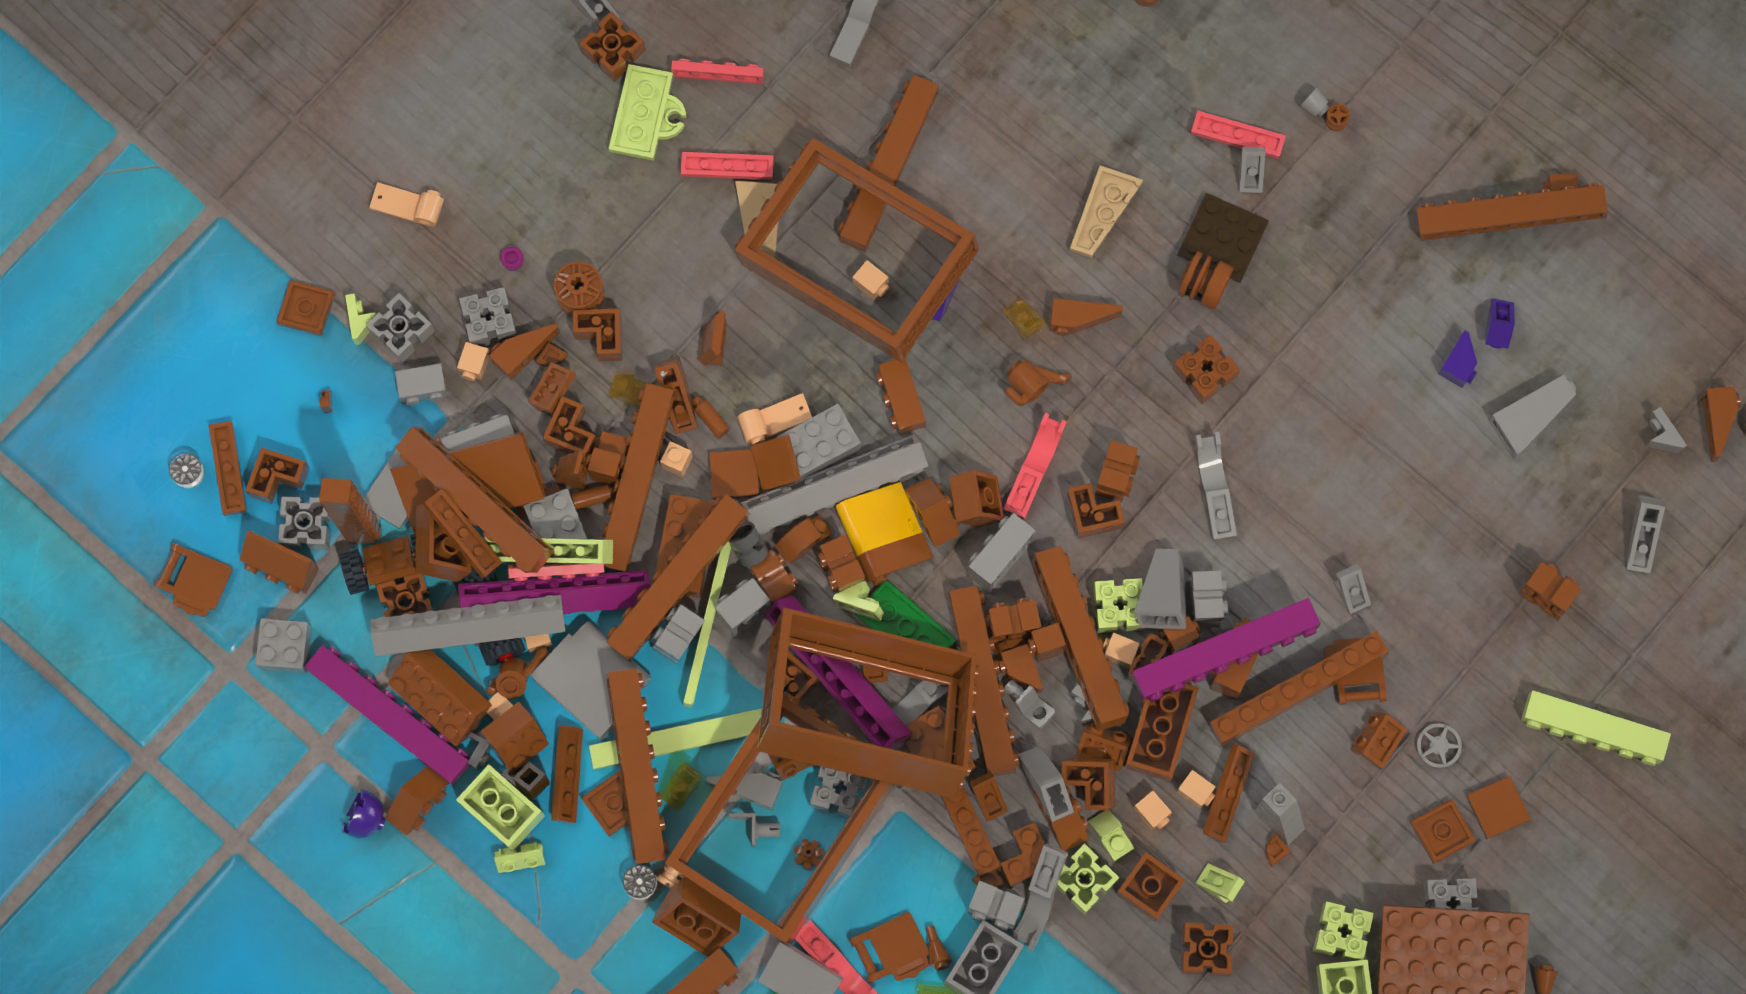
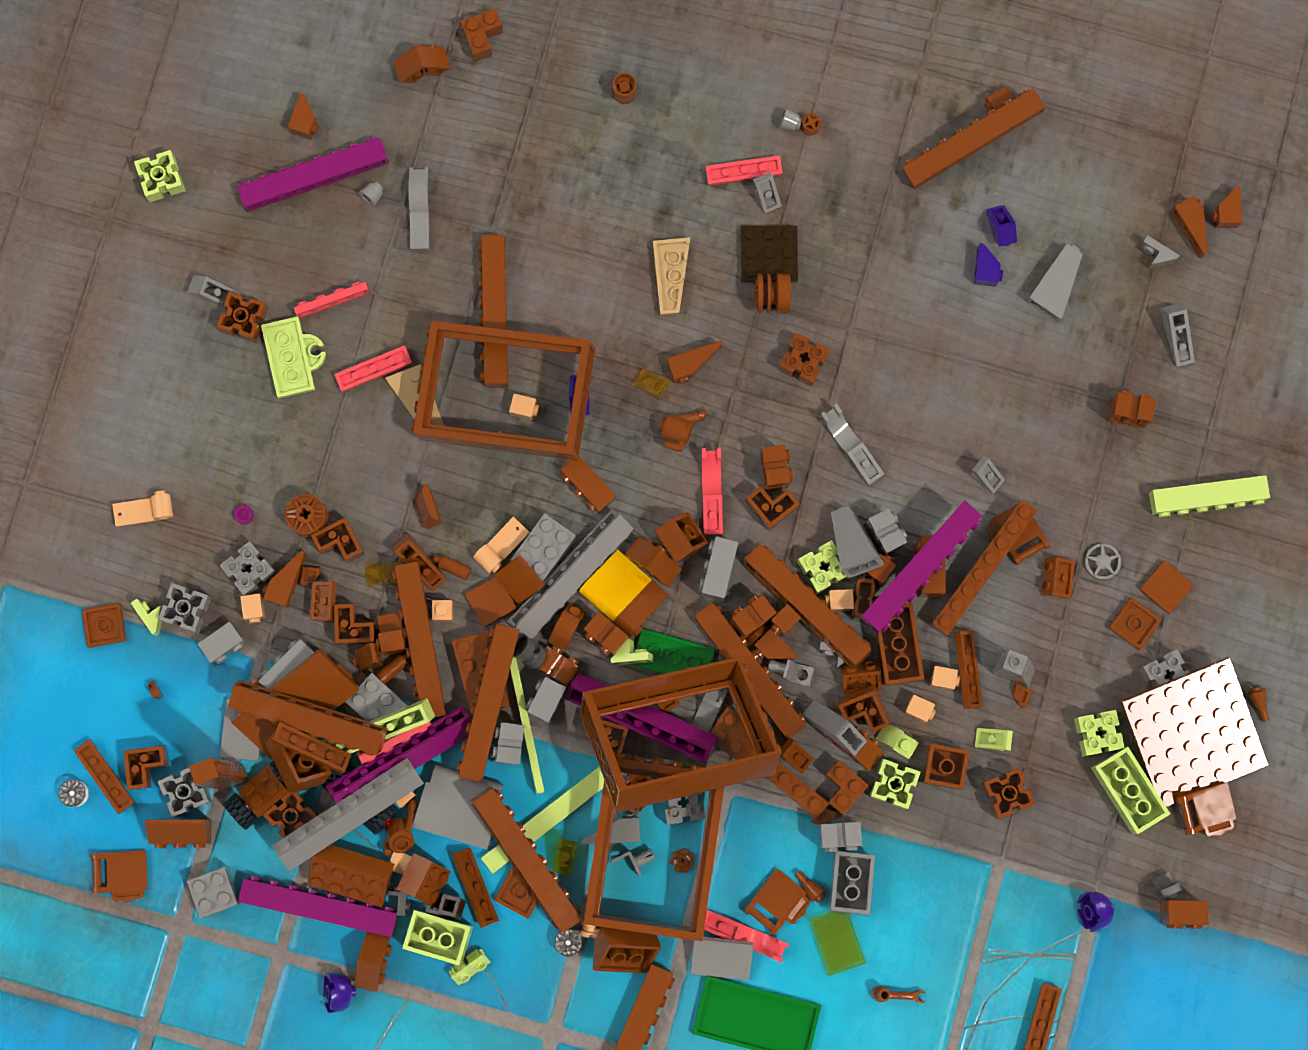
camera: 30 degrees left, 5 degrees up
light grey piece [1012,843,1068,952] -> none

